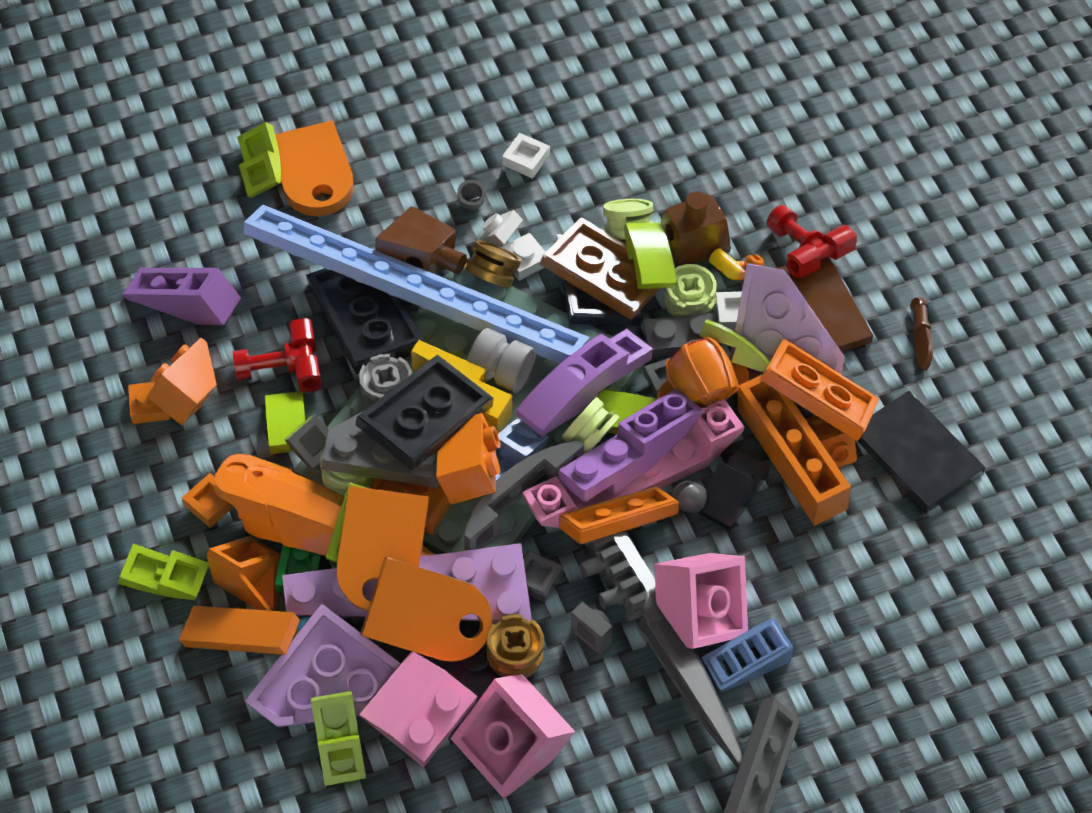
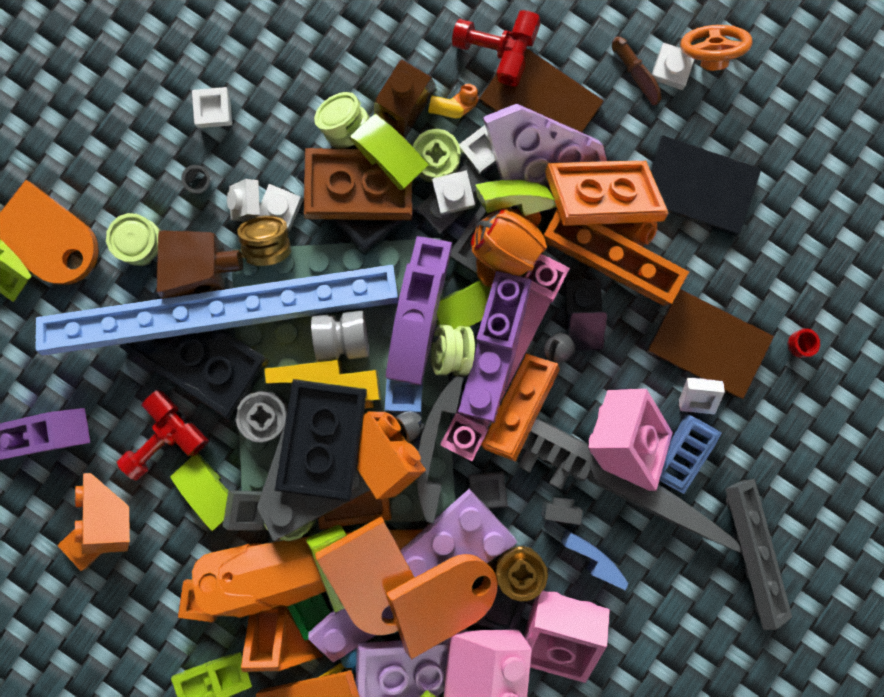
camera: 30 degrees left, 30 degrees up
none -> yellowish green wheel [106,213,160,266]
none -> dark grey hinge [395,411,424,443]
none -> white plate [432,170,475,216]
none -> medium blue slope [561,529,628,590]
none -> reddish brown tile [646,289,774,399]
none -> white plate [652,43,694,90]
none -> white plate [679,378,725,415]
none -> orange piece [680,25,753,71]
none -> red hinge [787,328,820,358]

